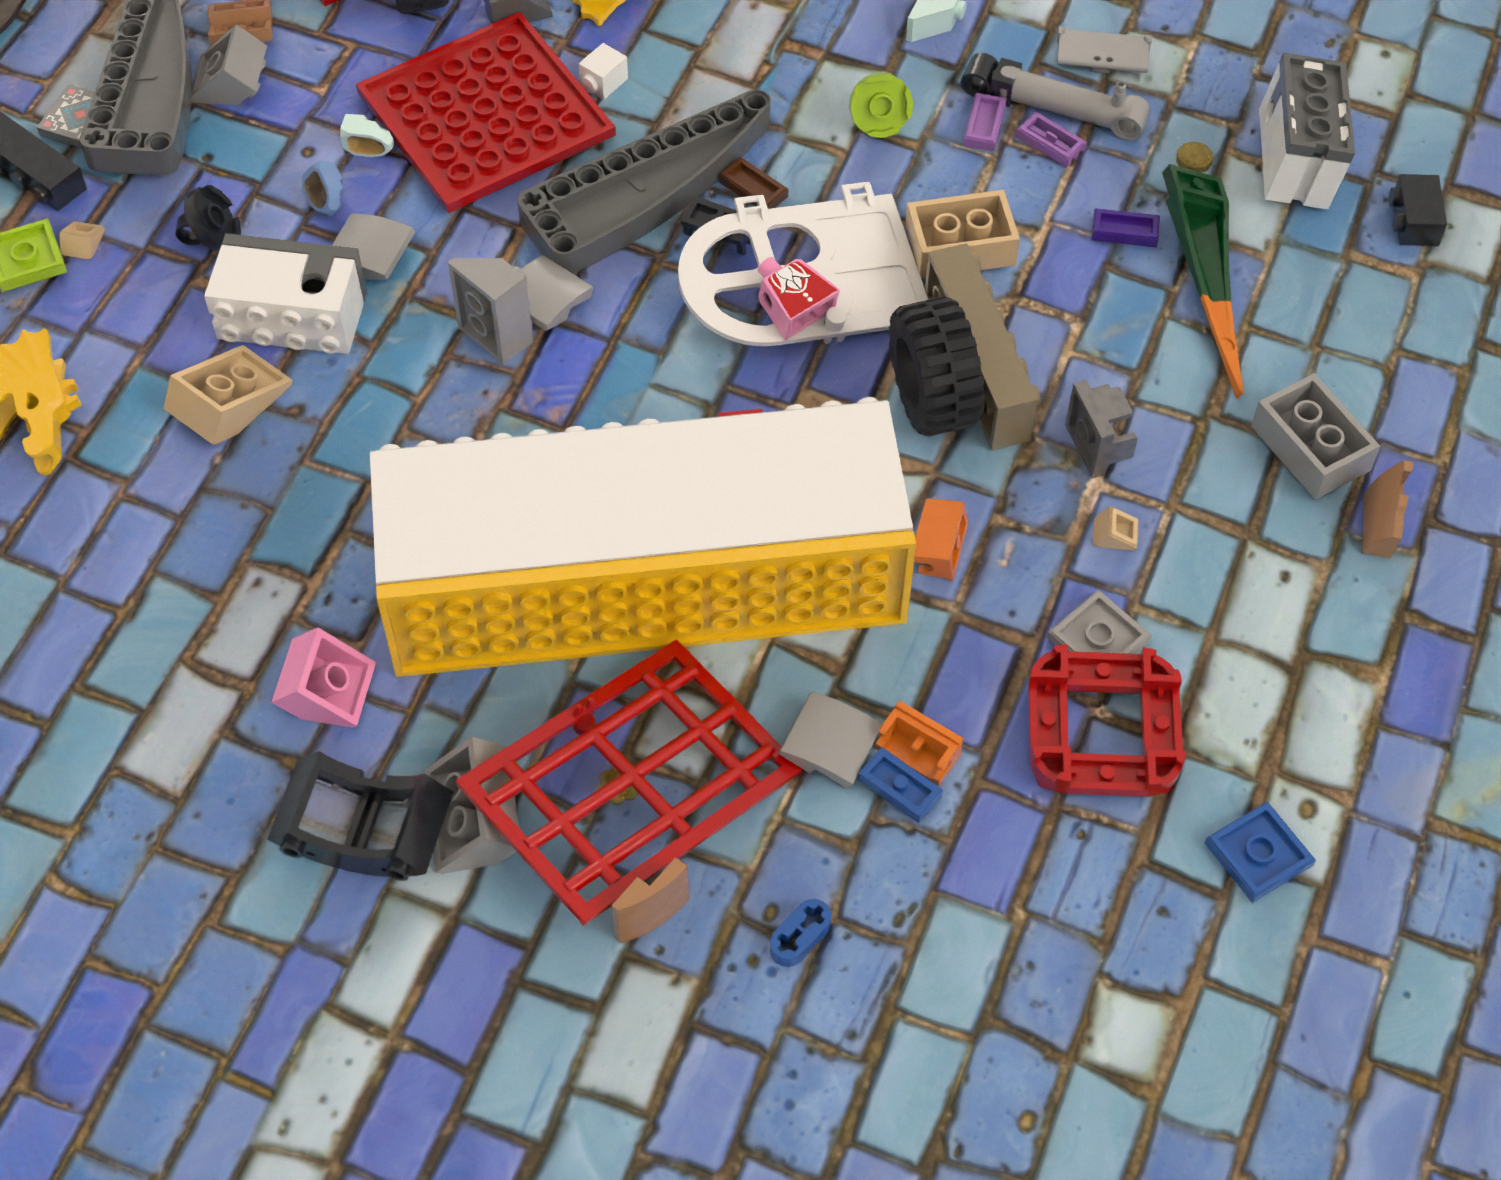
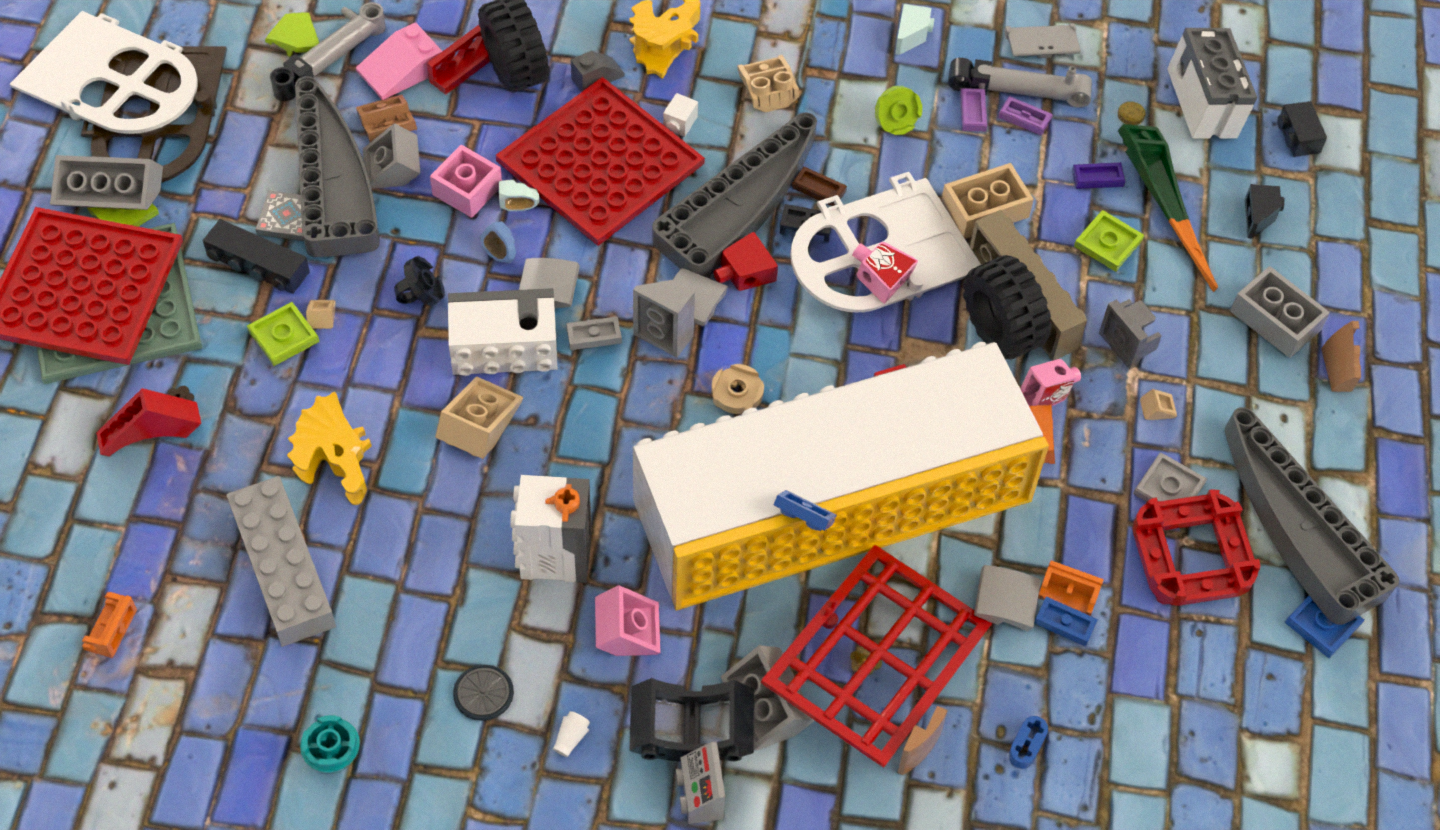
camera: 15 degrees left, 0 degrees up
none -> bright pink brick [430,145,502,218]
none -> dark grey wheel [453,664,514,721]
none -> white piece [511,475,592,583]
none -> white cone [553,711,590,757]
none -> light grey plate [566,316,622,350]
none -> light grey slope [675,741,725,824]
none -> tan plate [711,364,764,414]
none -> red torso [713,232,778,291]
none -> tan slope [737,55,799,113]
none -> blue plate [773,490,837,531]
none -> bright pink torso [1020,359,1081,406]
none -> lime plate [1074,210,1144,272]
none -> dark grey beam [1224,407,1399,625]
none -> black slope [1244,184,1285,239]

